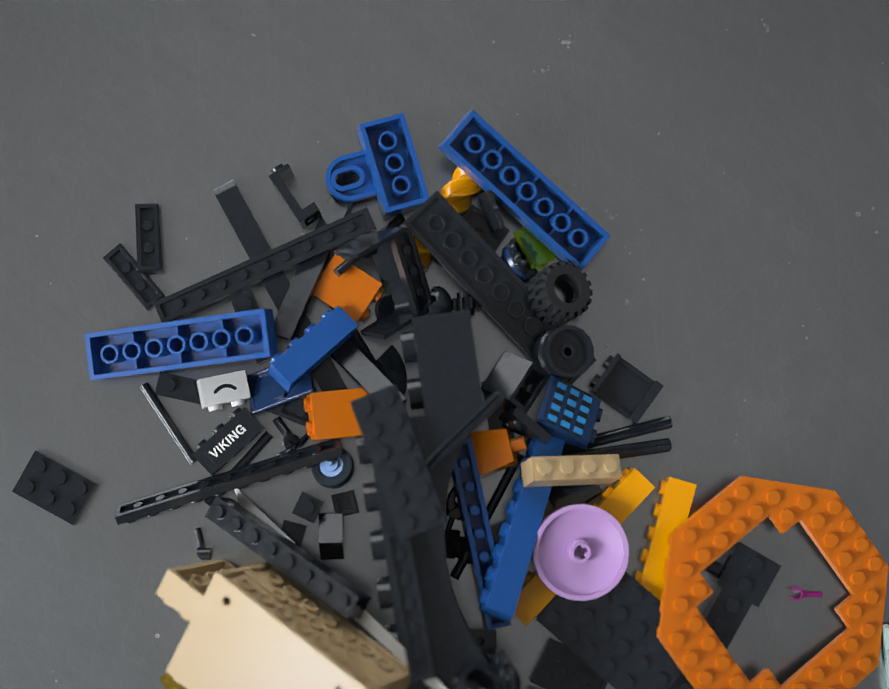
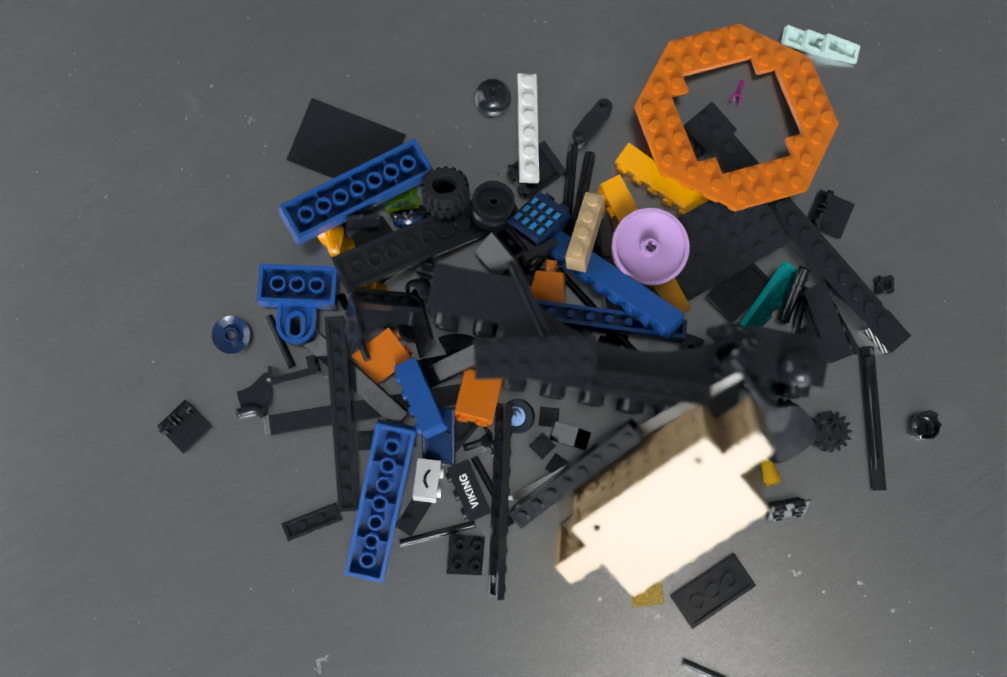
camera: 70 degrees left, 0 degrees up
black plate [12,450,98,525] -> none
black tile [135,203,161,273] -> none
black hand [195,528,212,560] -> none
none -> black hinge [157,399,212,454]
none -> dark blue dish [212,316,250,354]
none -> black arm [235,373,273,419]
none -> black bar [265,314,296,369]
none -> black piece [286,98,406,178]
none -> black hinge [446,534,485,575]
none -> black cylinder [474,78,511,117]
none -> white plate [517,73,539,183]
none -> black piece [571,98,613,148]

